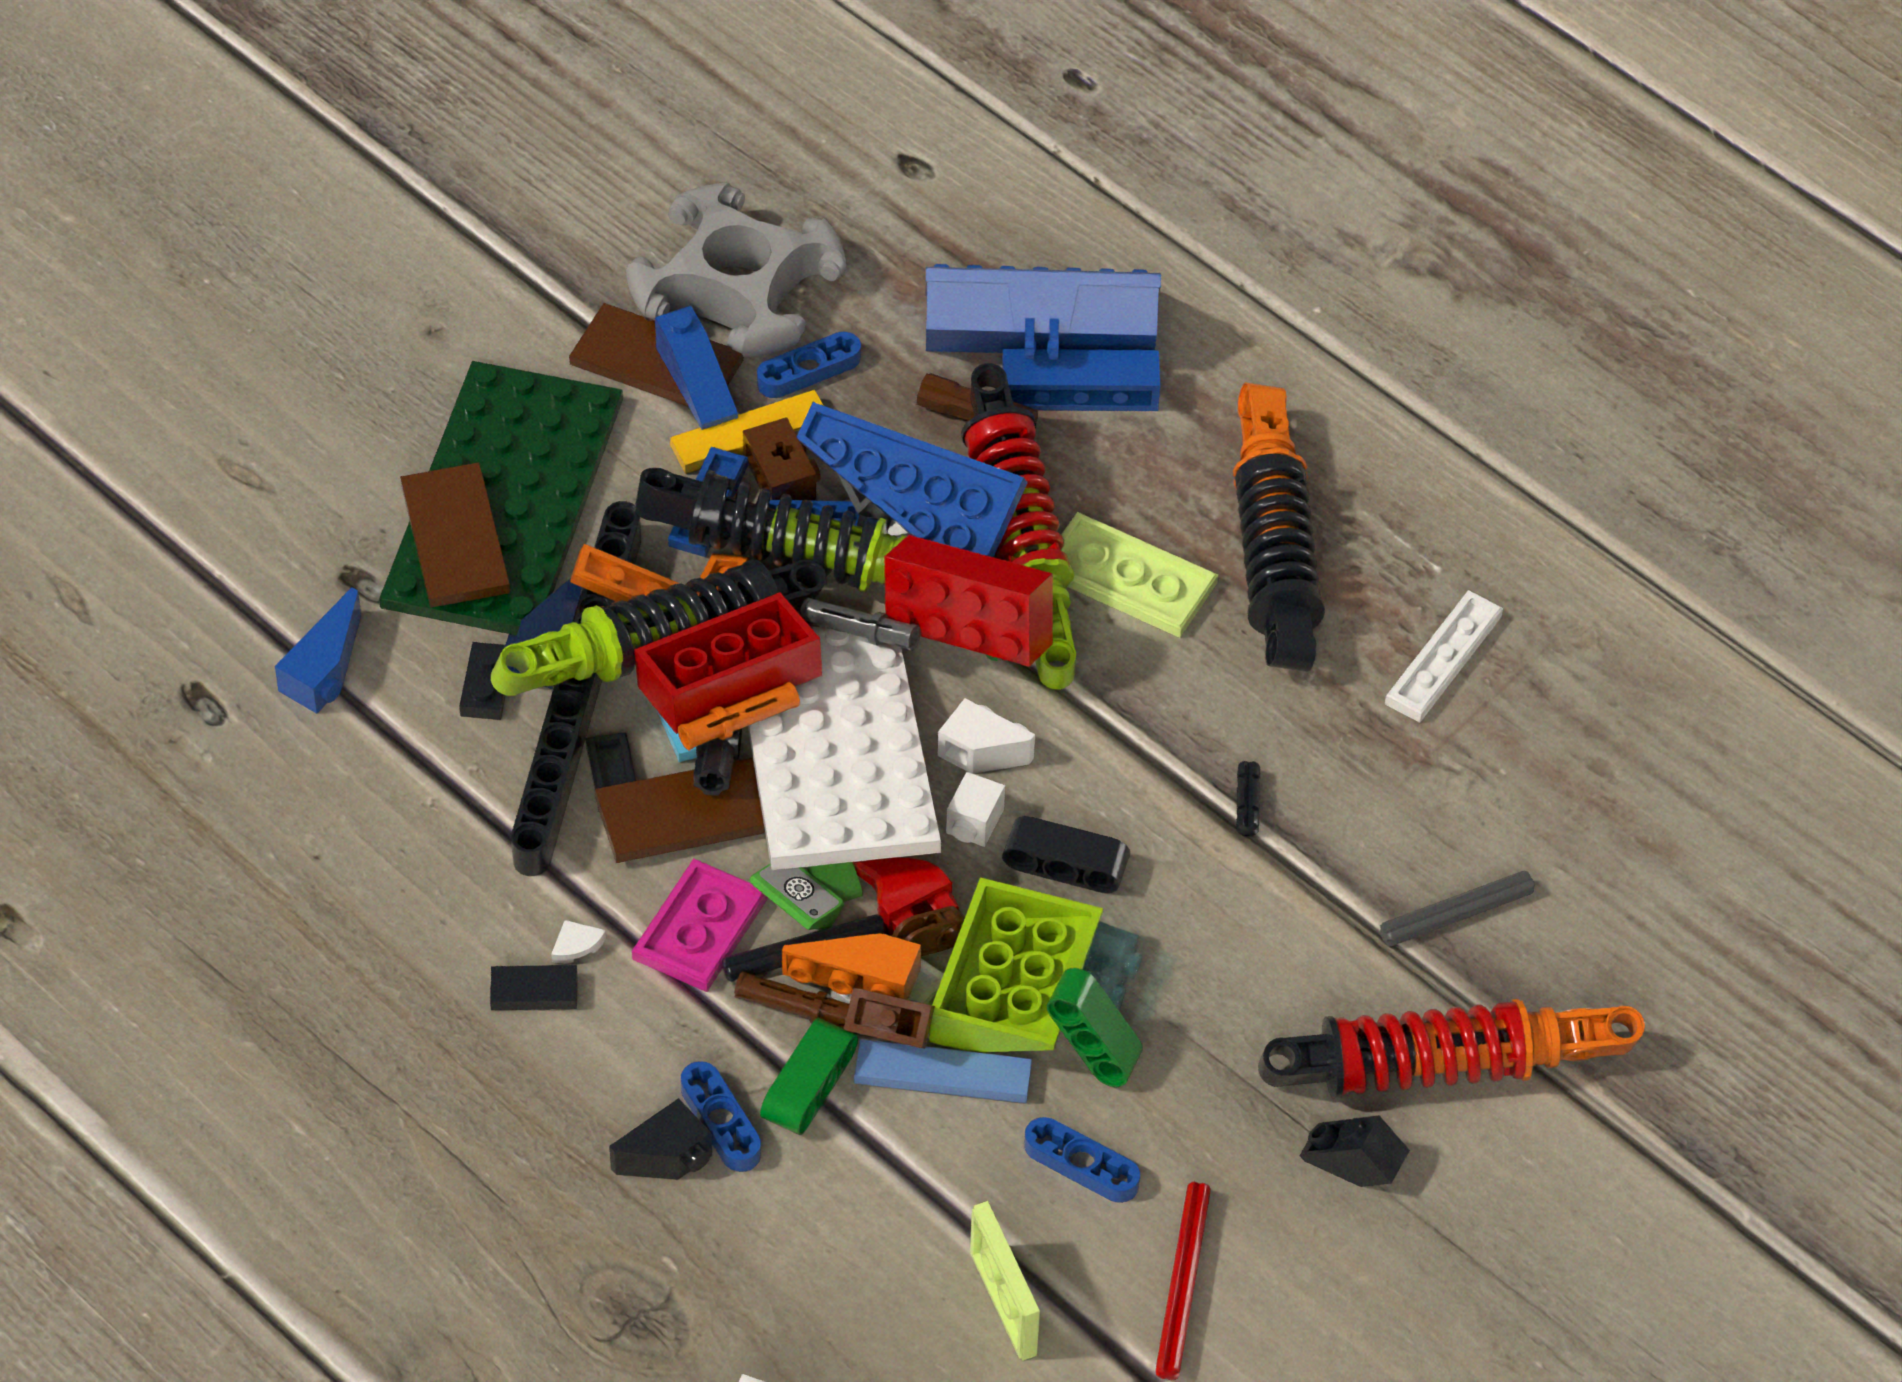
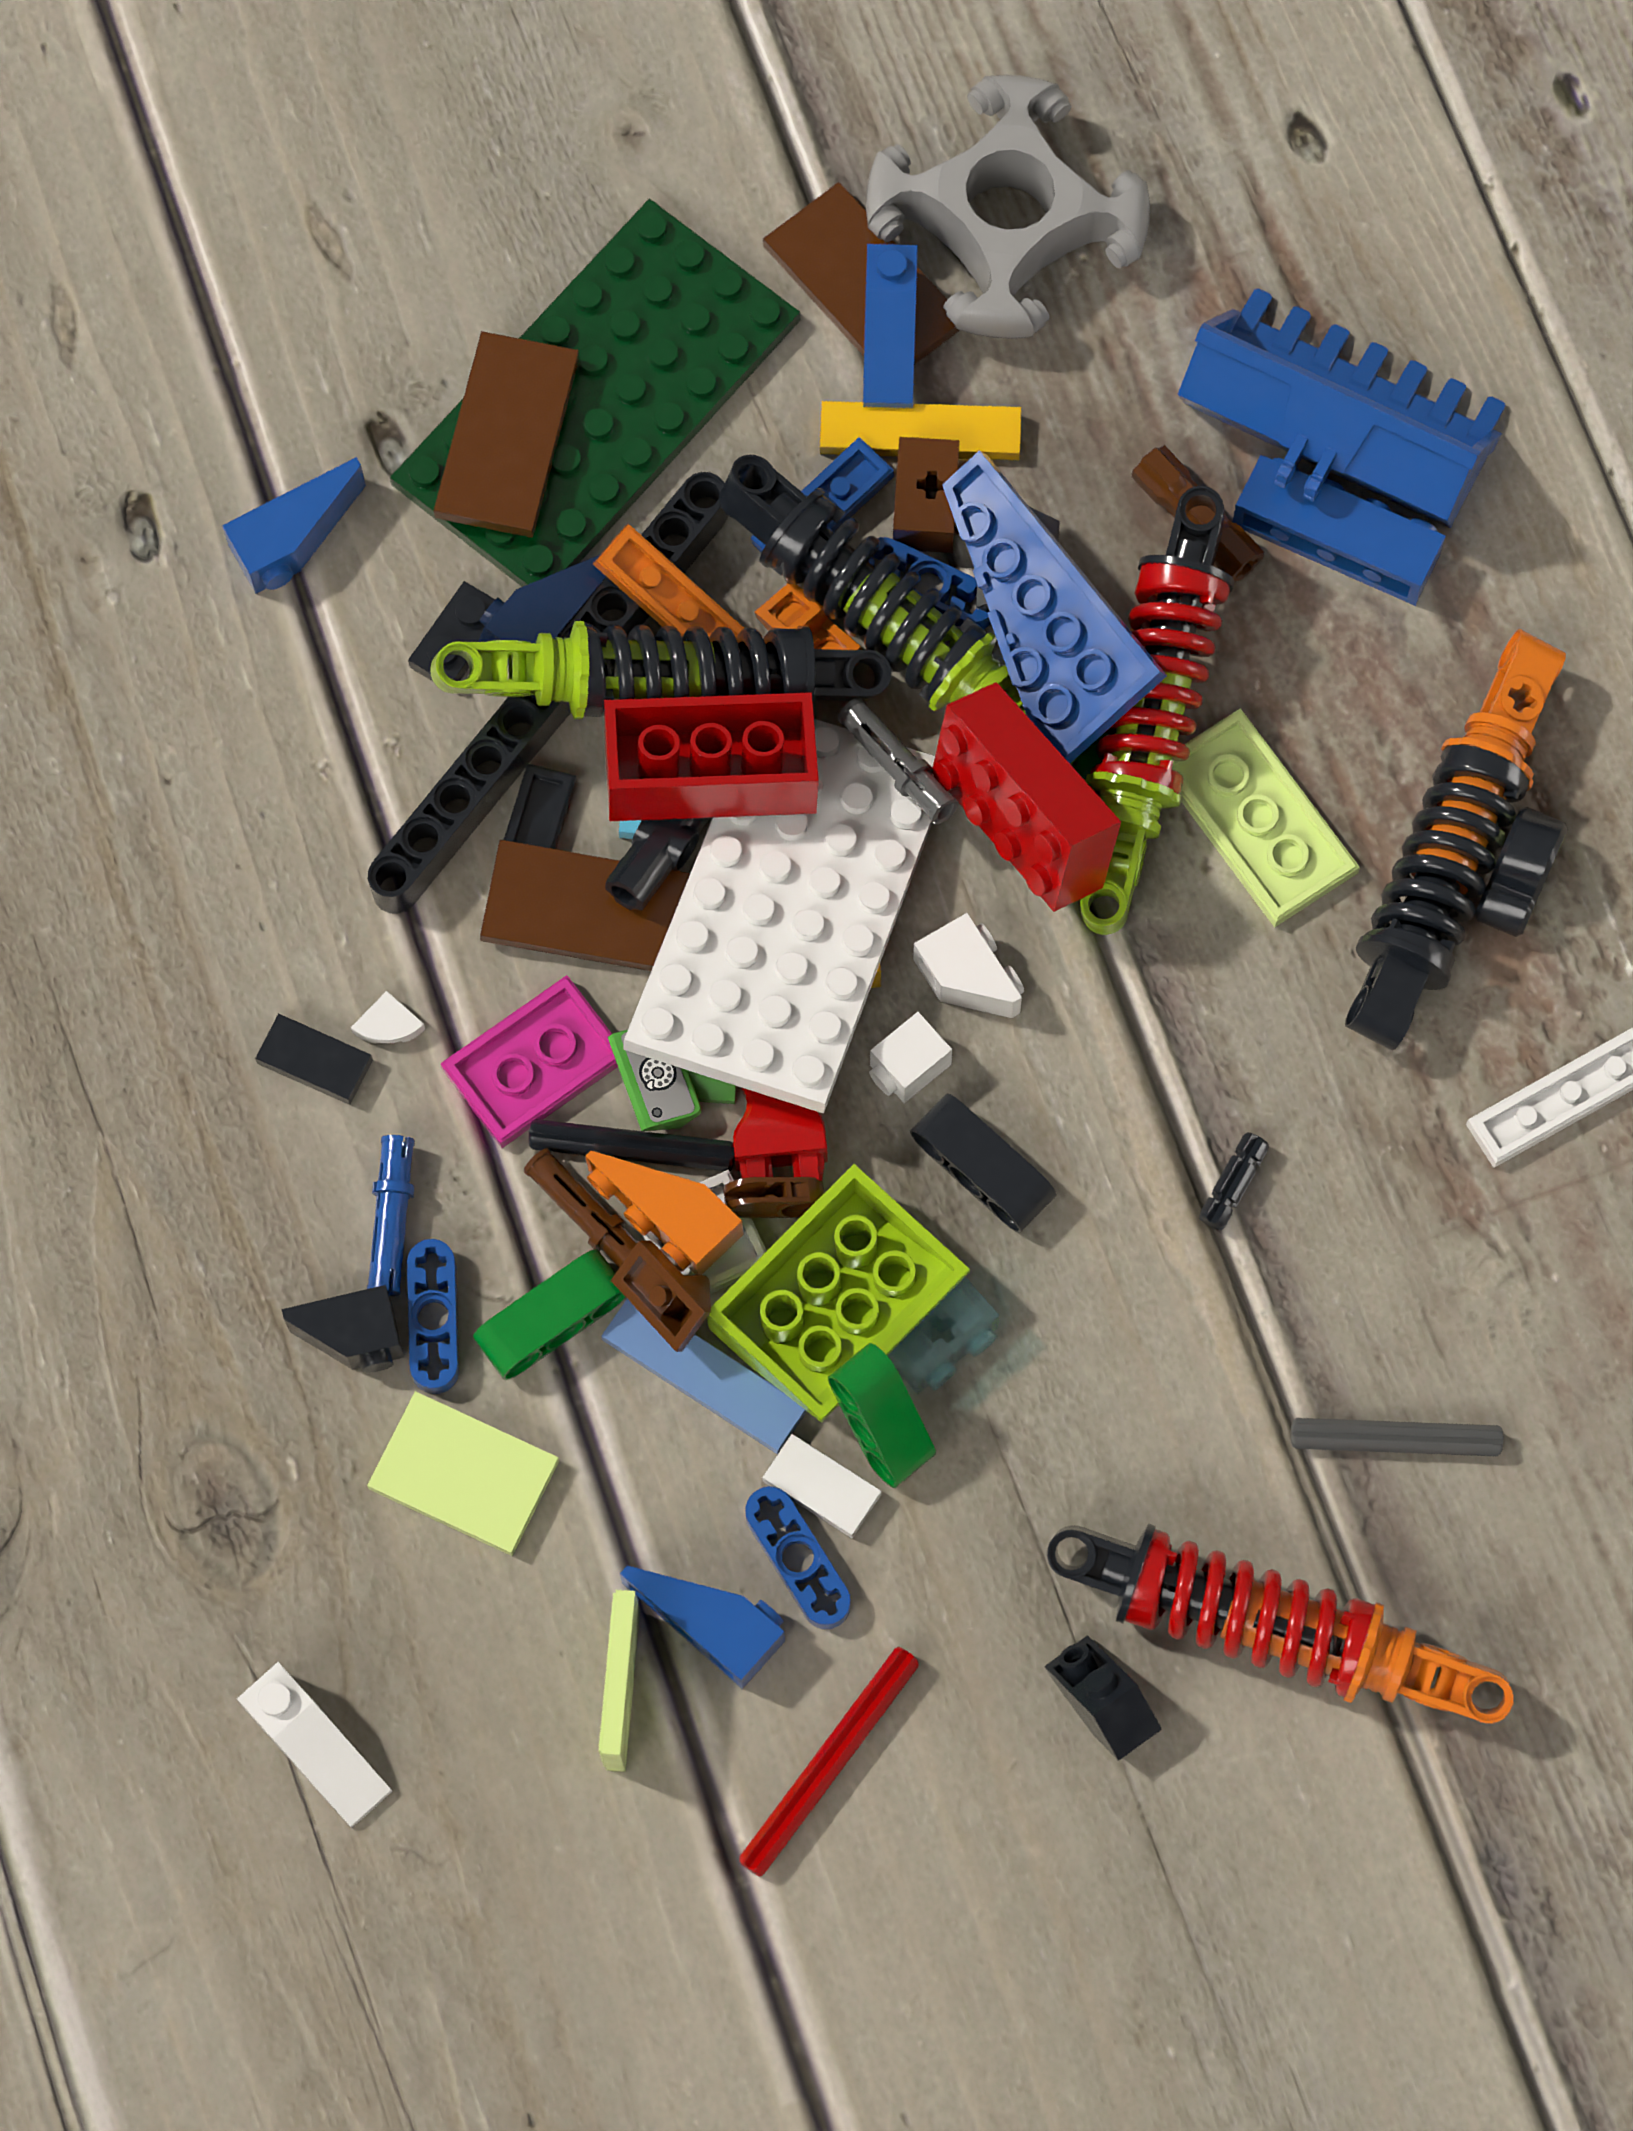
camera: 30 degrees right, 20 degrees up
orange pin [678,682,800,750] -> none
blue beam [757,332,861,398] -> none
none -> blue pin [367,1135,415,1296]
none -> yellowish green tile [367,1391,559,1556]
none -> blue slope [620,1566,785,1689]
none -> white tile [762,1434,881,1538]
none -> black animal [1475,807,1568,937]

